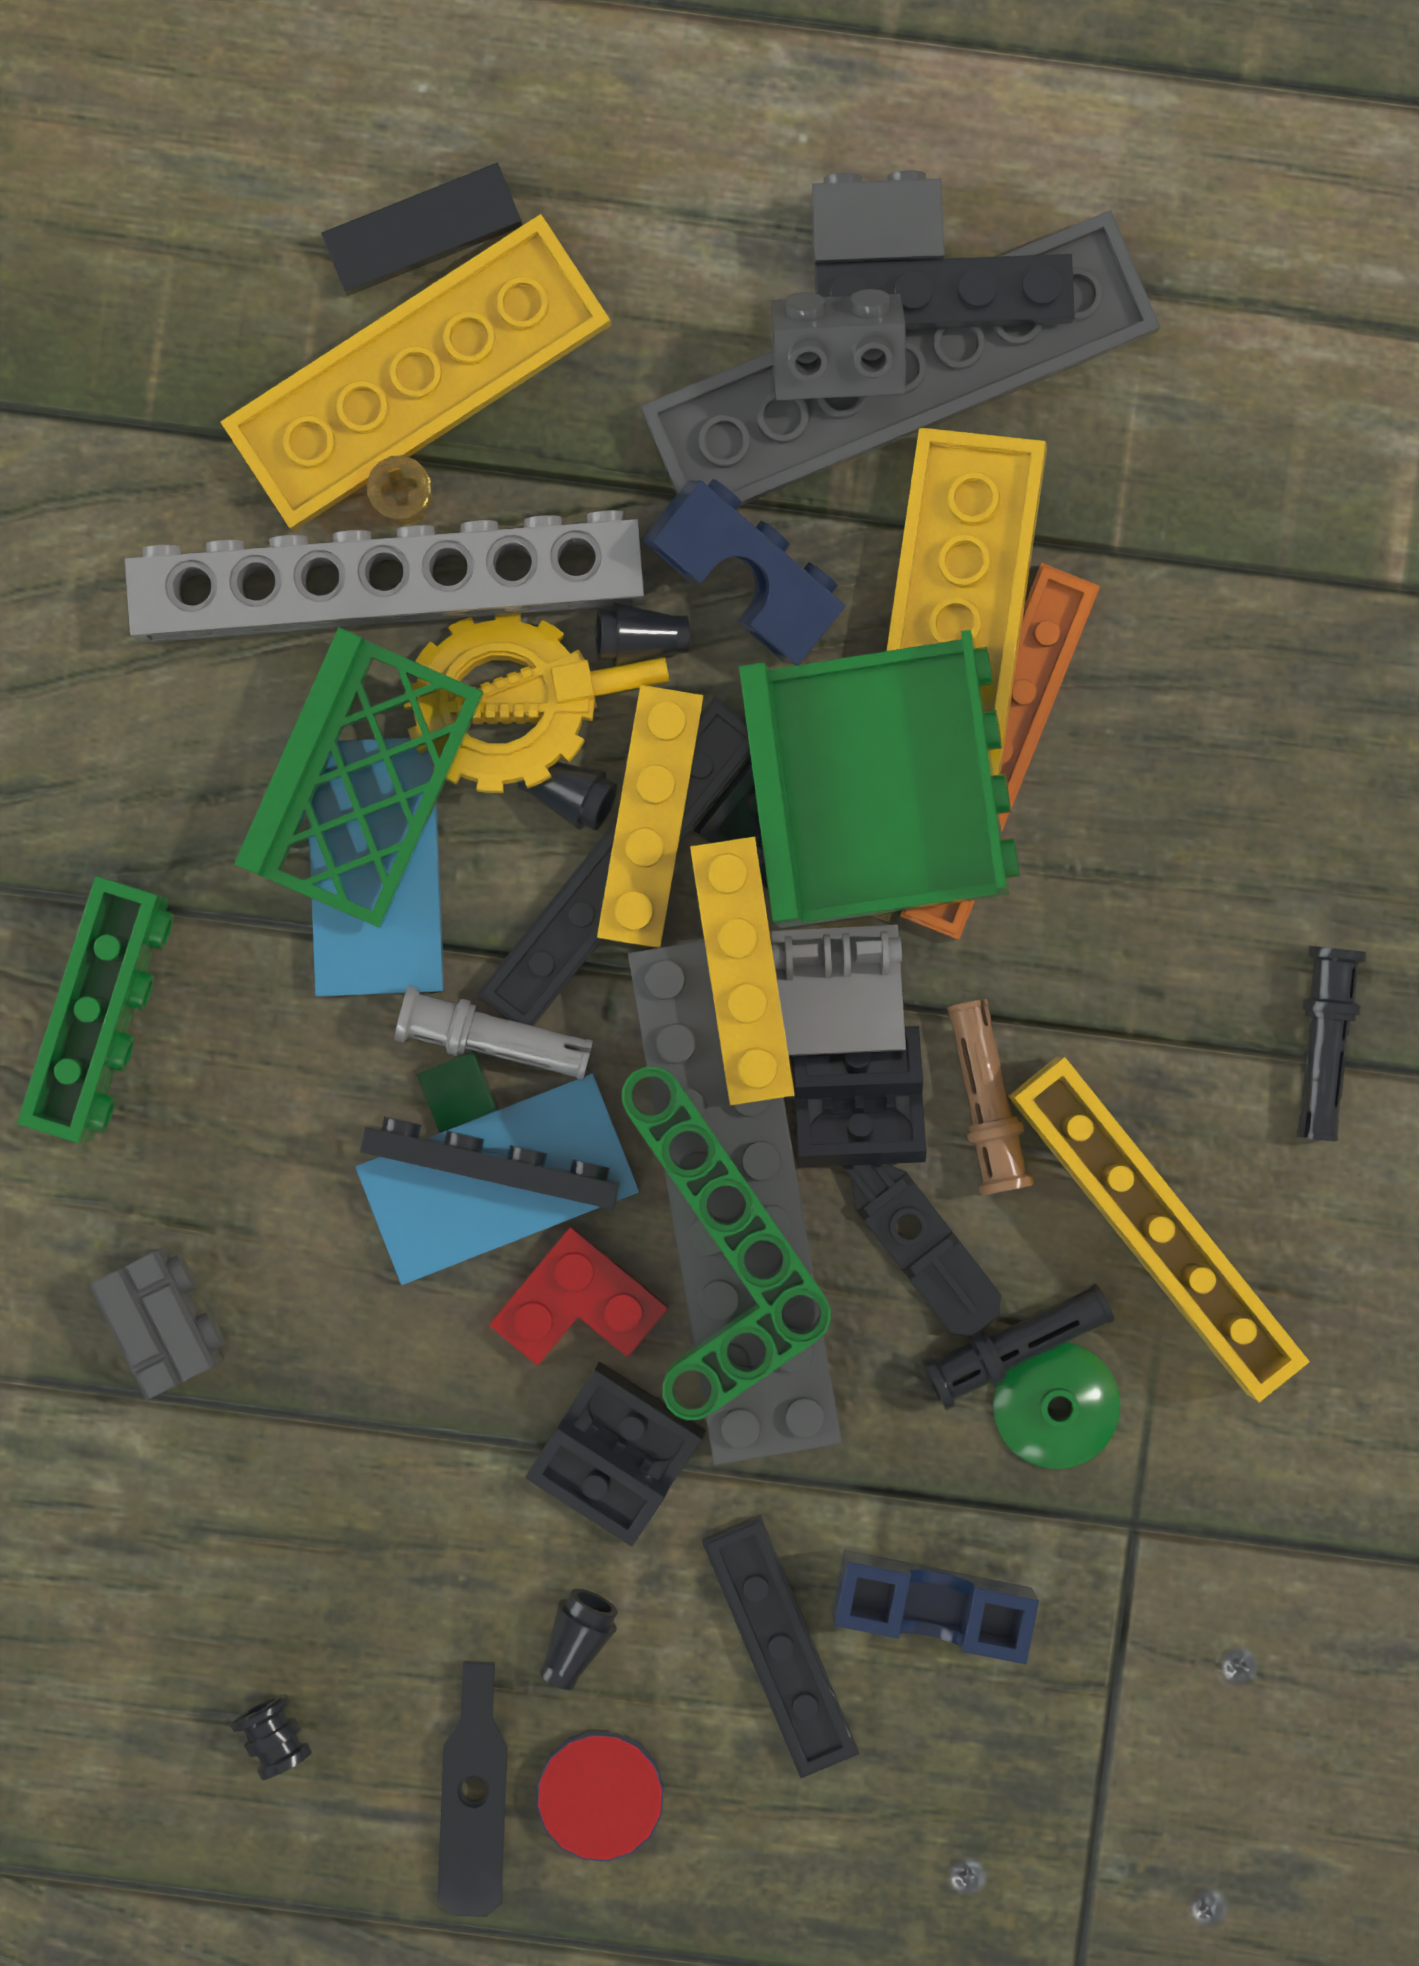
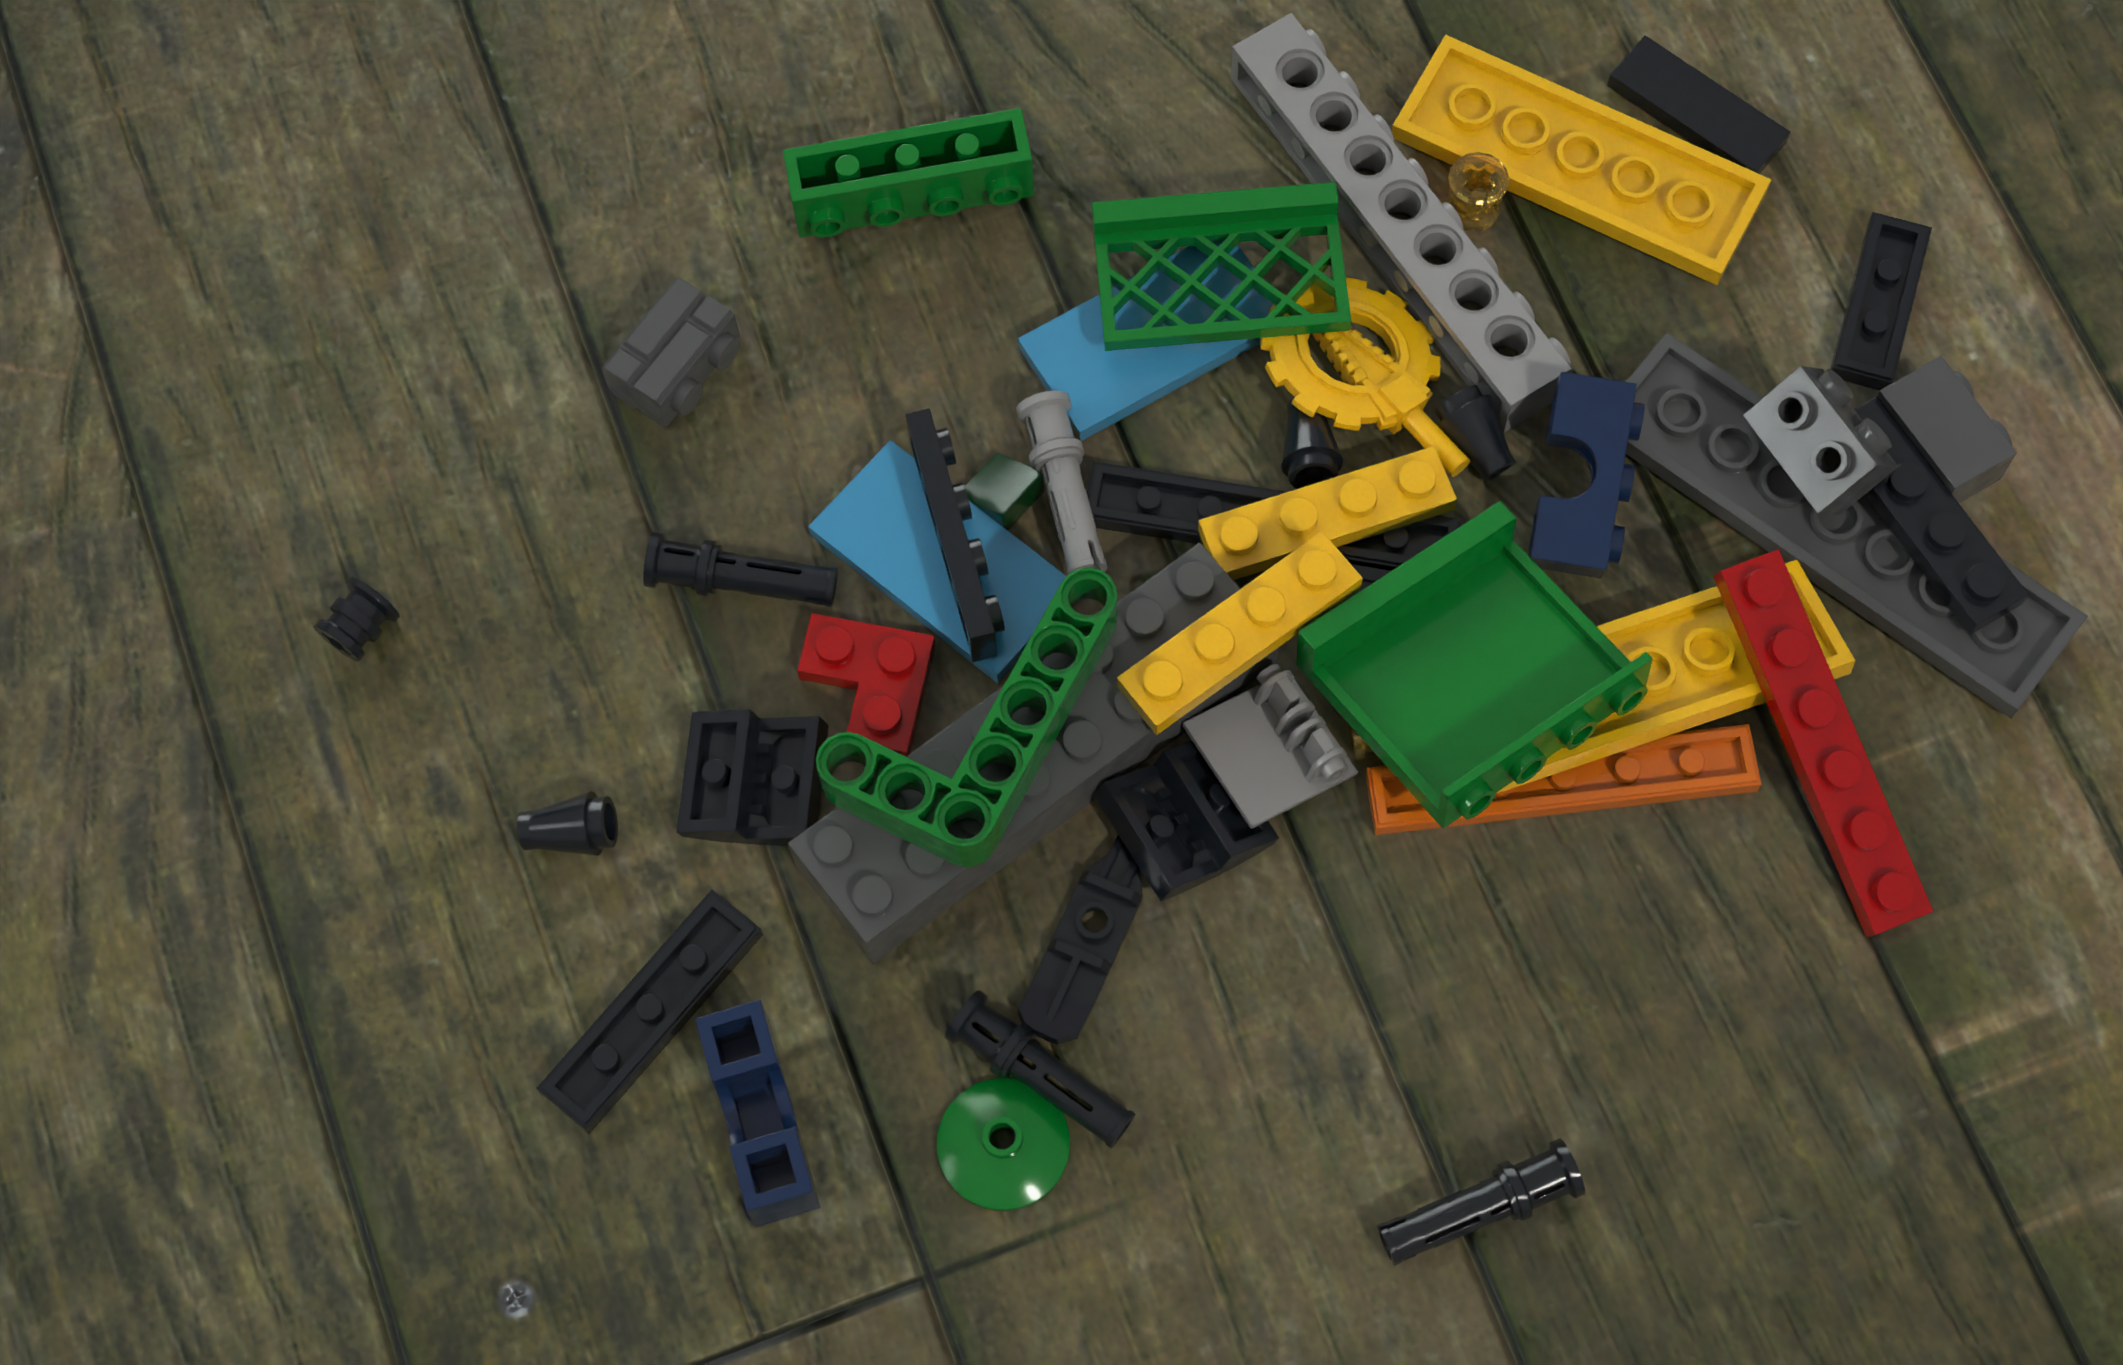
camera: 70 degrees right, 20 degrees down
black piece [438,1661,508,1917] -> none
red tile [537,1729,664,1861] -> none
medium nougat pin [947,999,1036,1196] -> none
yellow brick [1007,1057,1310,1403] -> none
none -> black pin [643,532,838,607]
none -> red plate [1713,549,1934,937]
none -> black tile [1830,212,1932,391]

